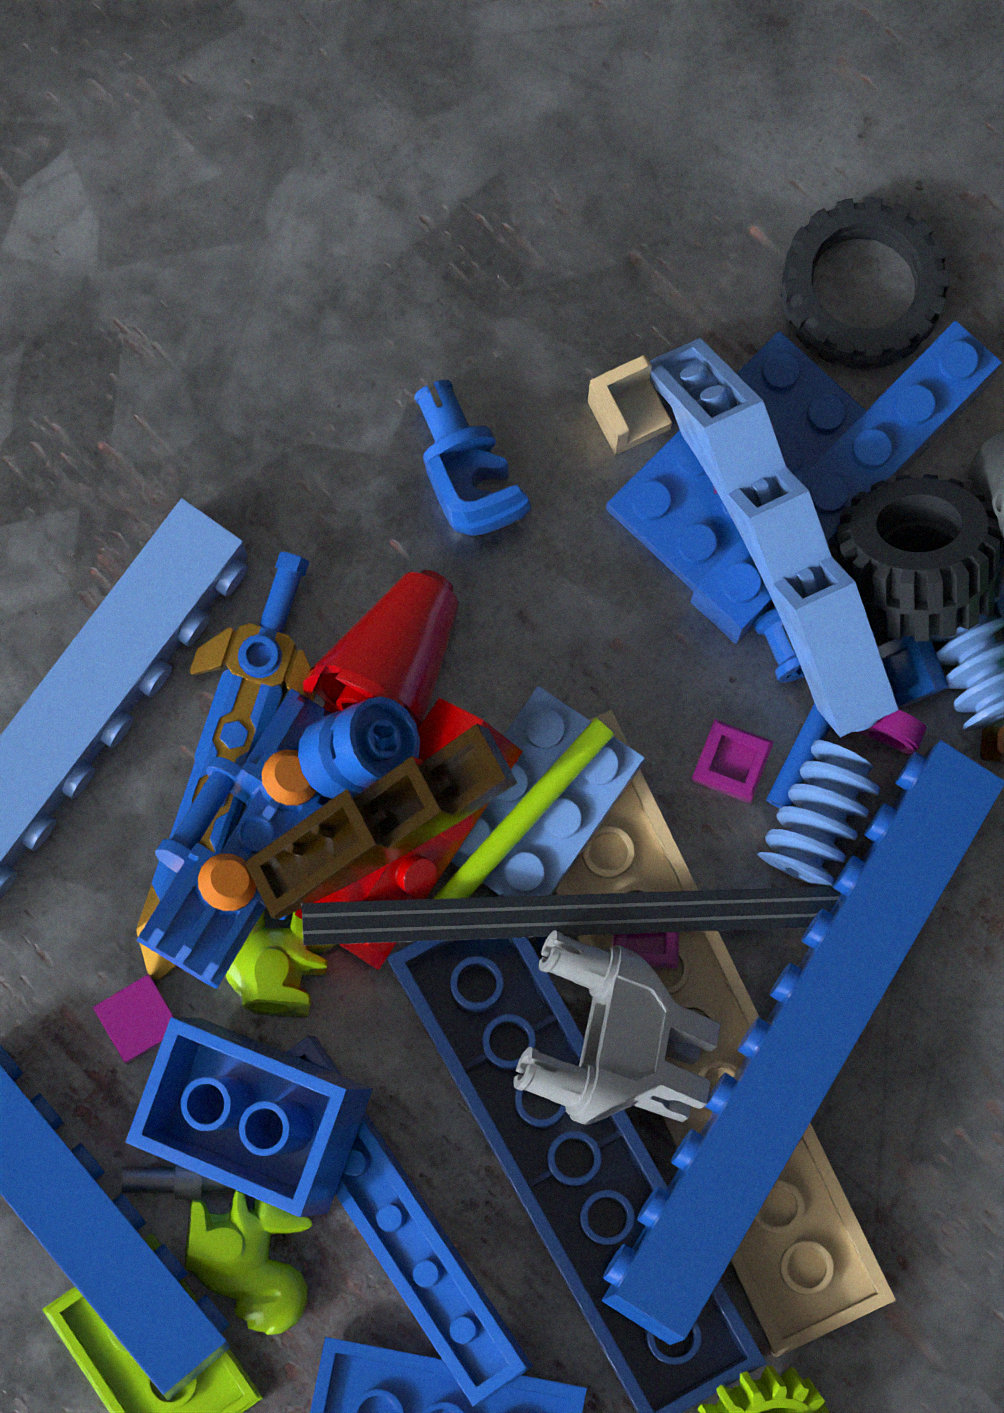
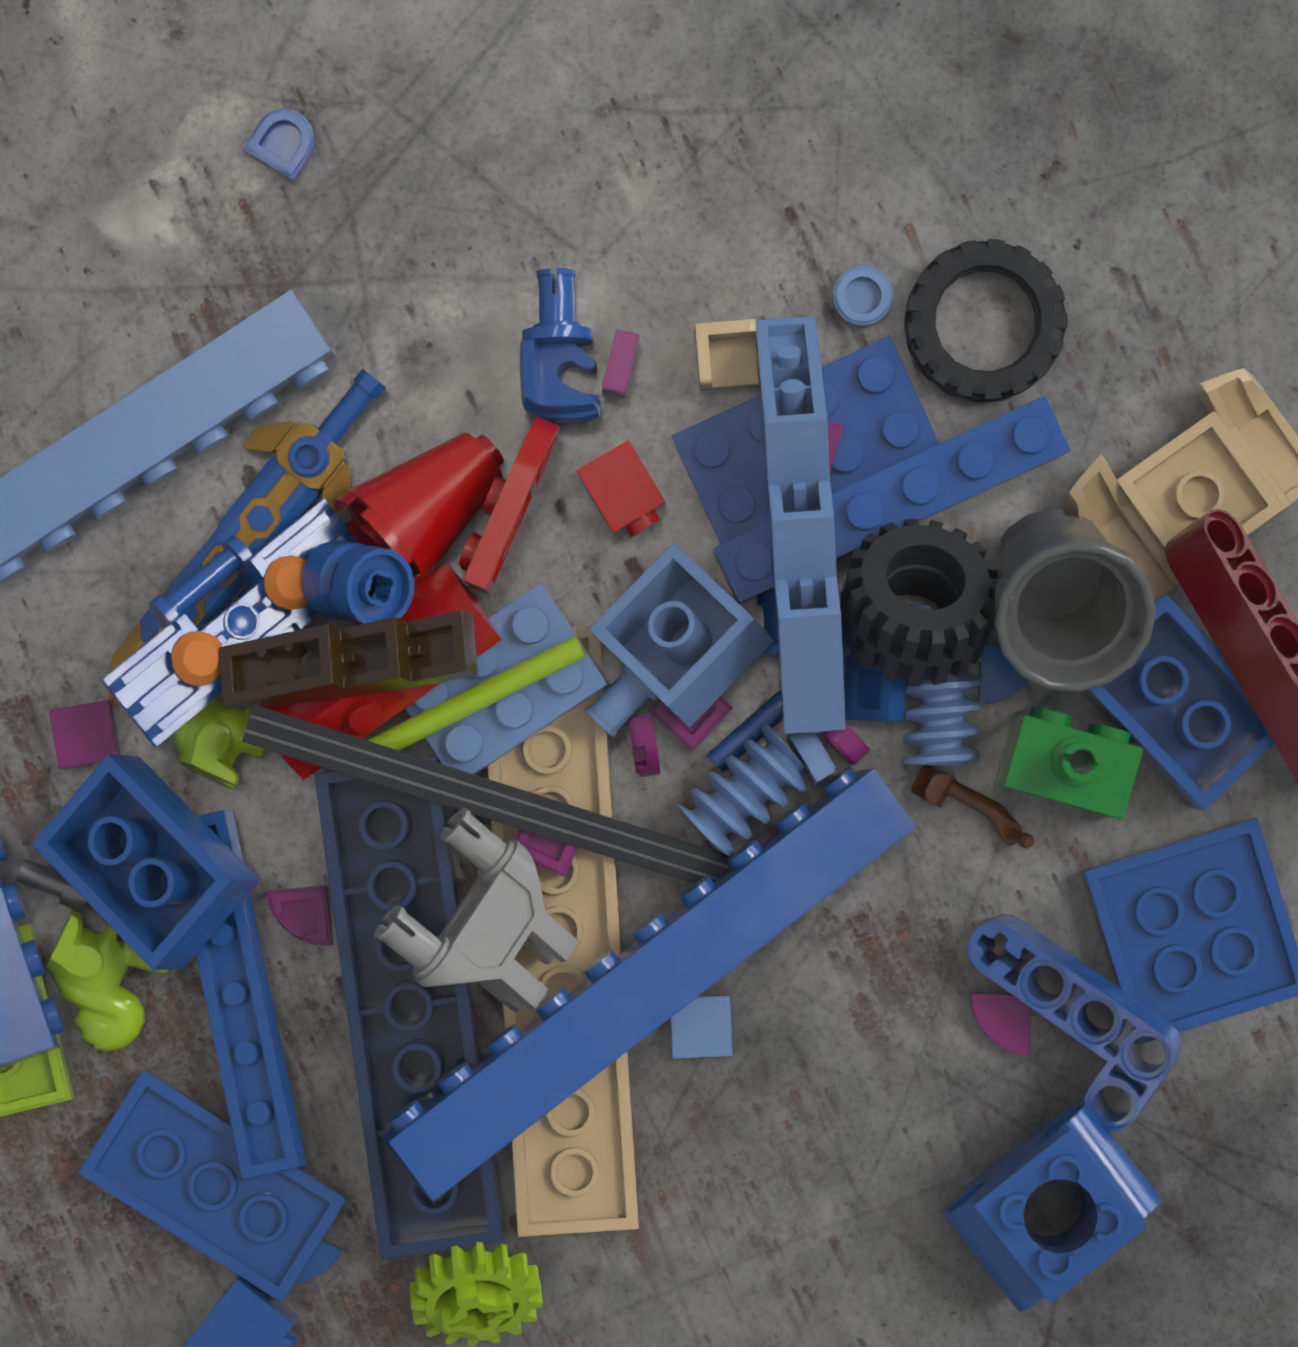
camera: 20 degrees right, 10 degrees up
none -> tile [242,109,315,183]
none -> magenta tile [265,885,333,946]
none -> red plate [458,416,560,595]
none -> red brick [576,440,666,539]
none -> medium blue brick [585,543,774,737]
none -> magenta tile [602,329,640,398]
none -> magenta tile [628,715,660,777]
none -> medium blue tile [671,994,733,1059]
none -> medium blue tile [785,733,836,788]
none -> medium blue tile [832,265,893,327]

